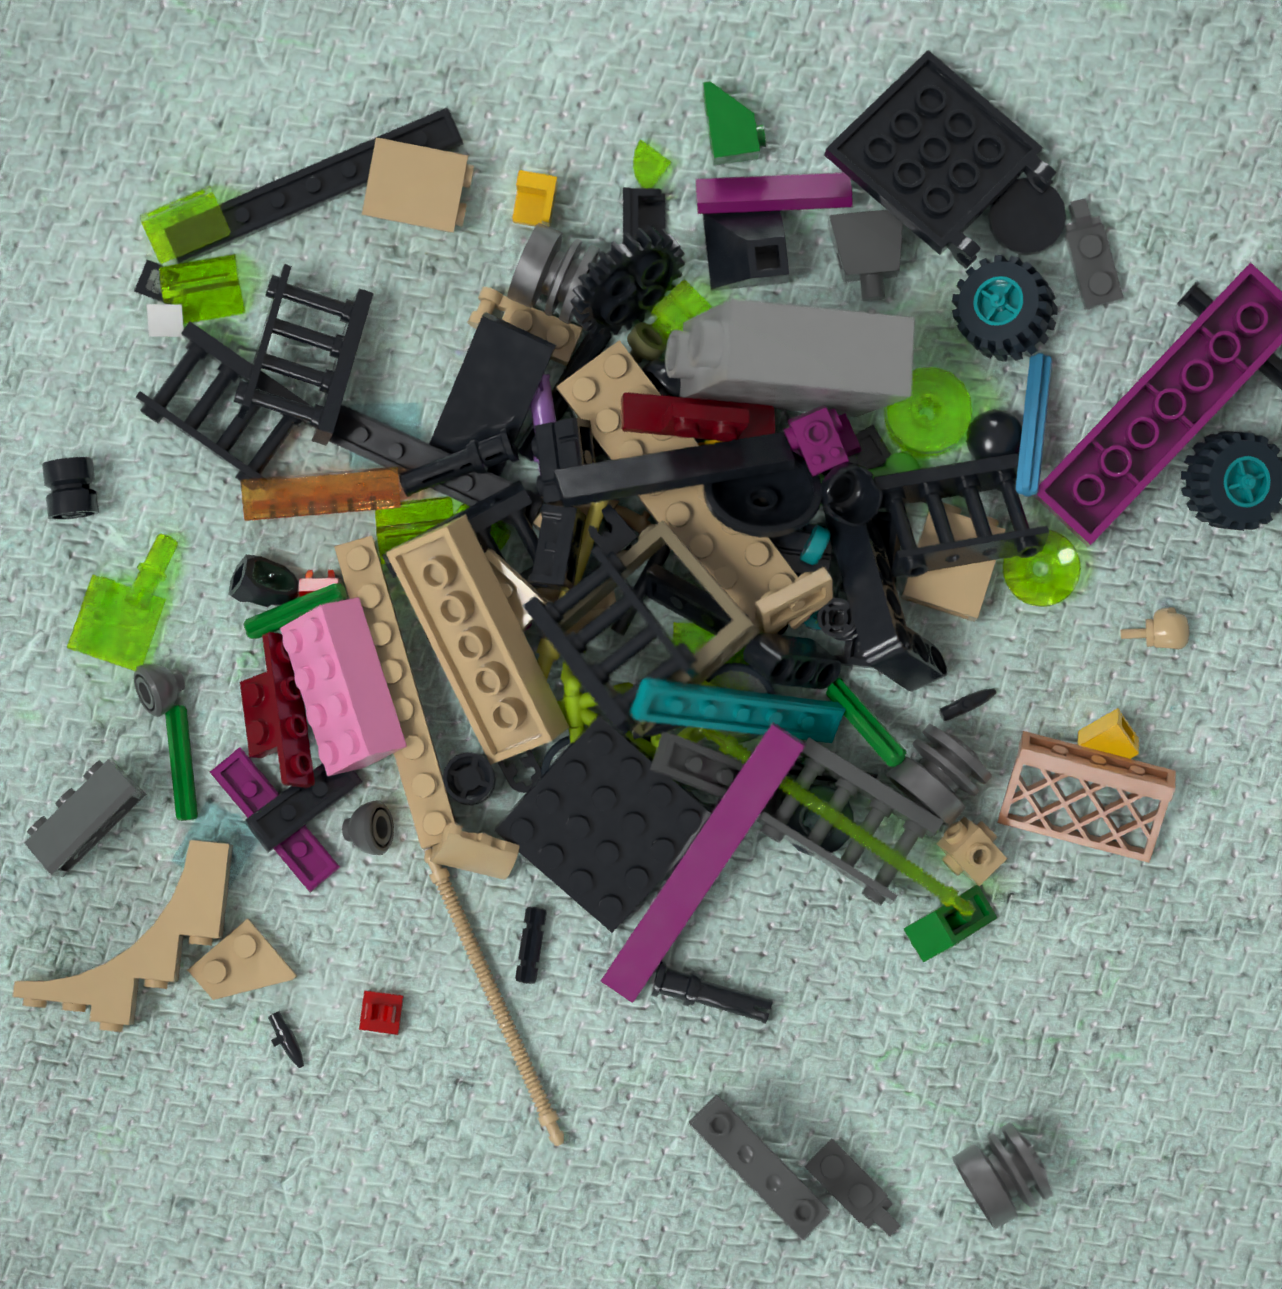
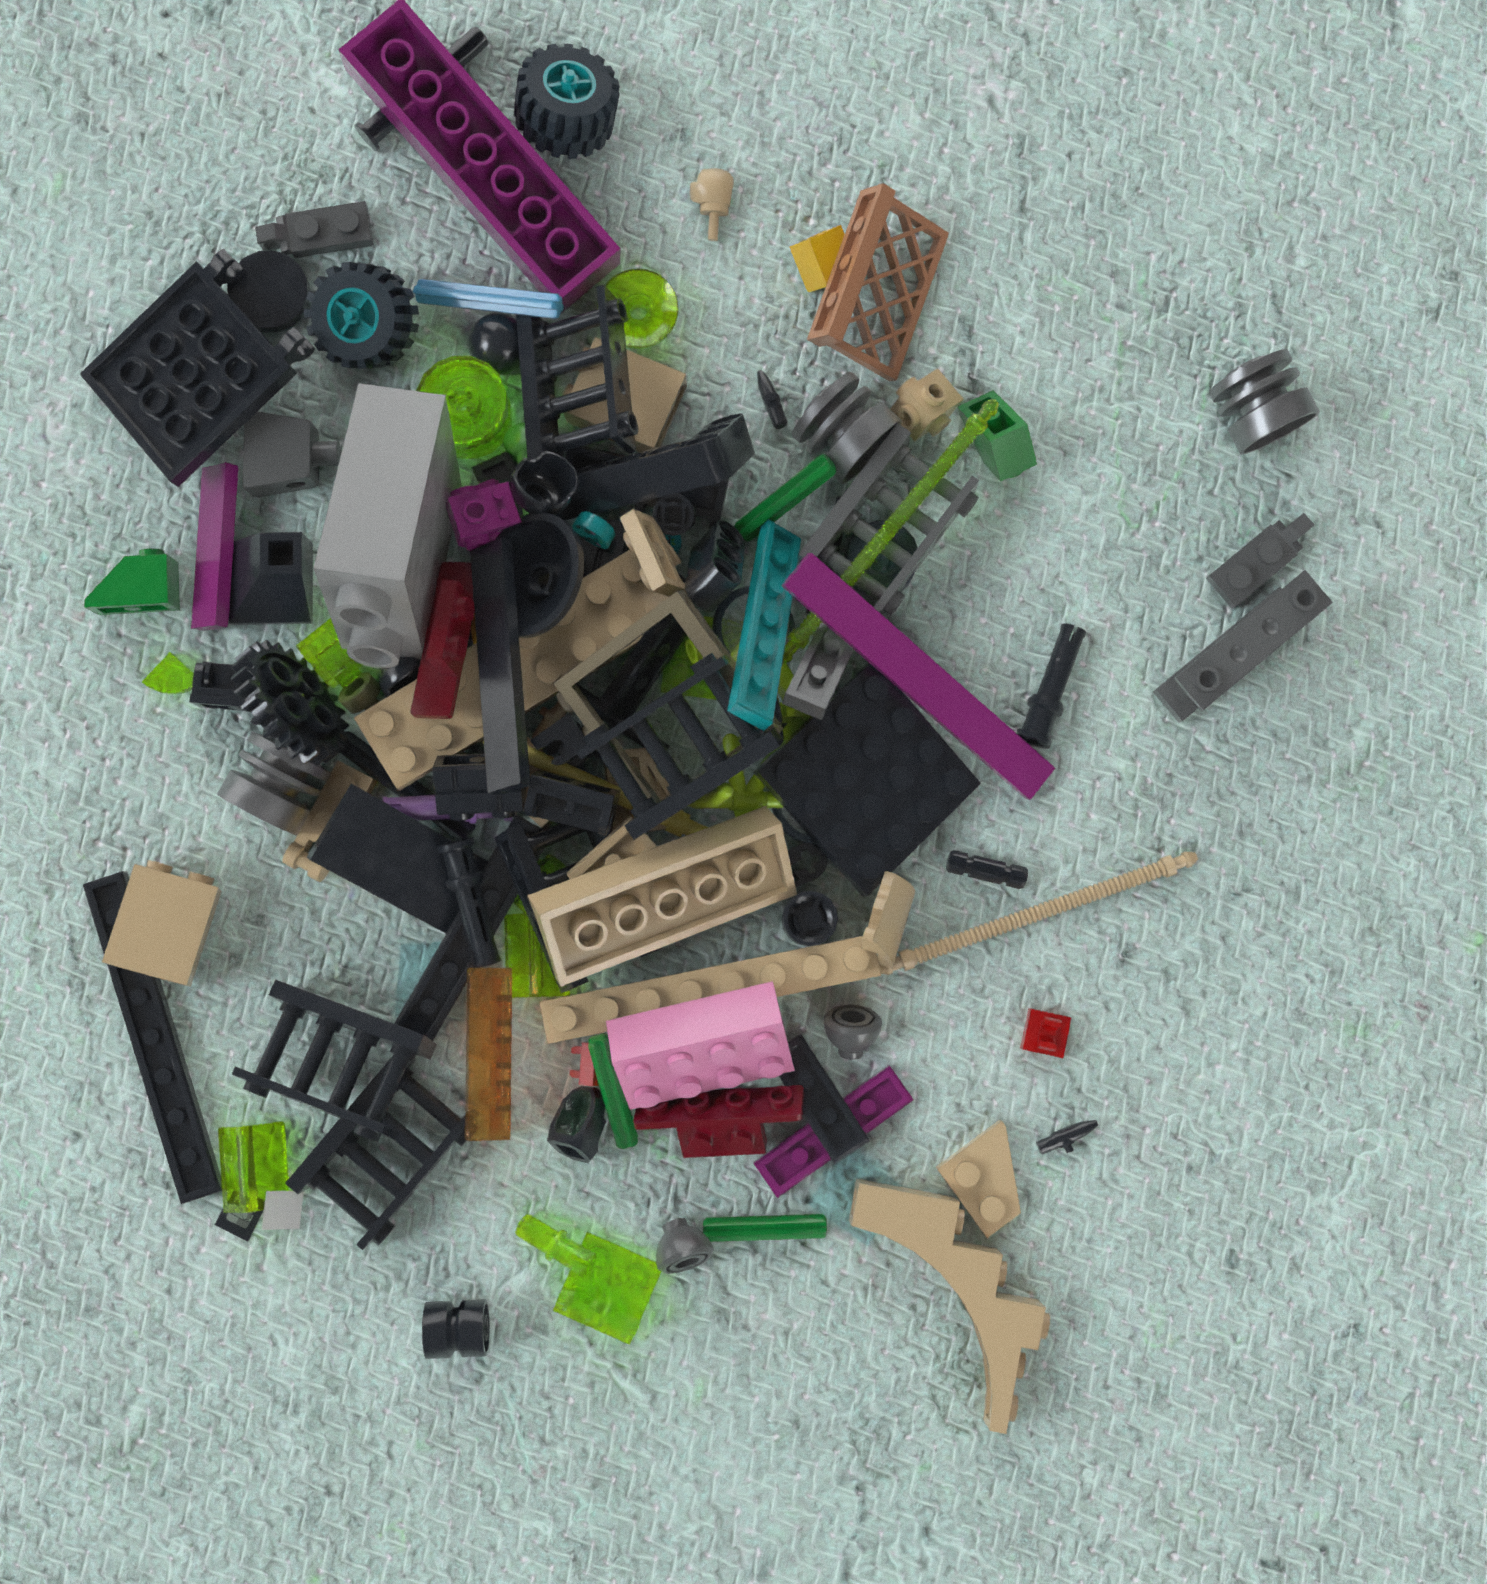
camera: 90 degrees left, 0 degrees up
dark grey slope [24,759,146,877] -> none
clear neon green panel [140,185,230,263] -> none
yellow panel [512,170,558,227] -> none

